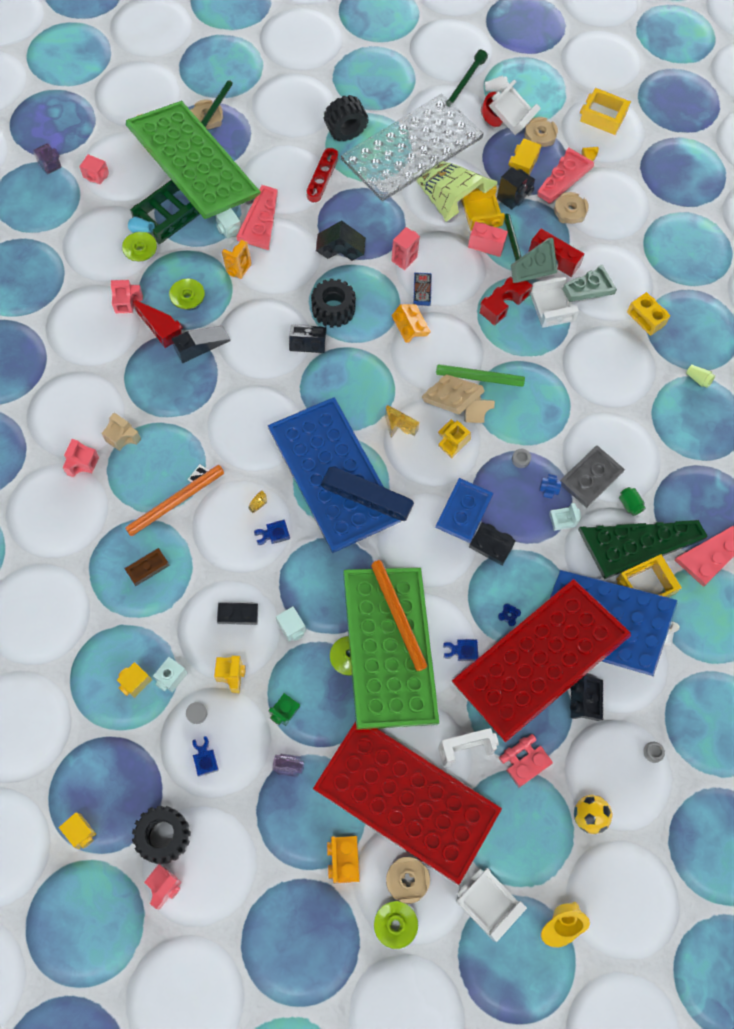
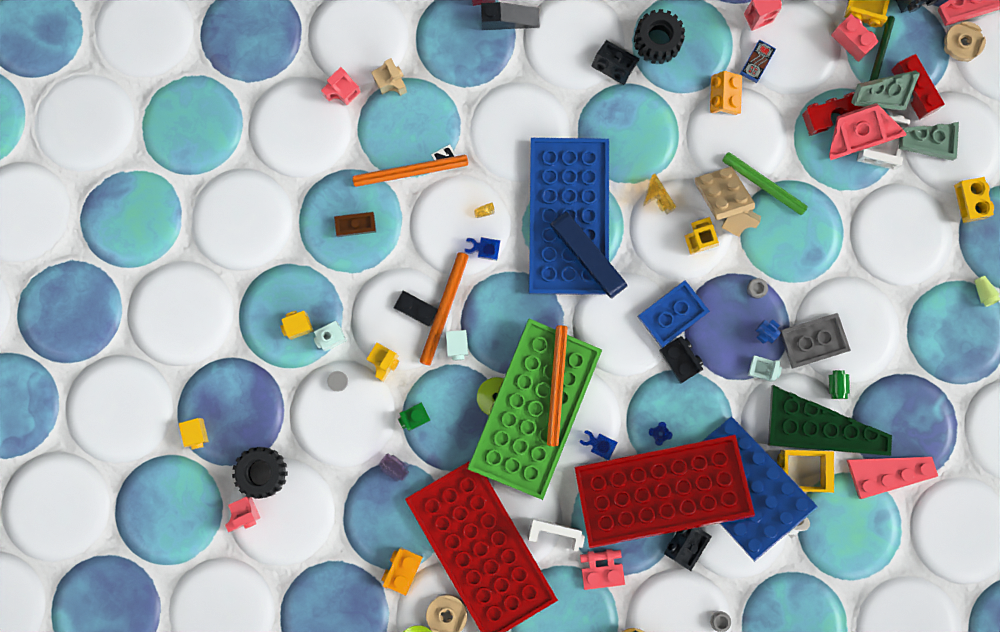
camera: 30 degrees right, 15 degrees up
clear blue plate [192,736,219,777] -> none
none -> orange axle [420,252,469,366]
none -> coral wing [829,103,906,160]

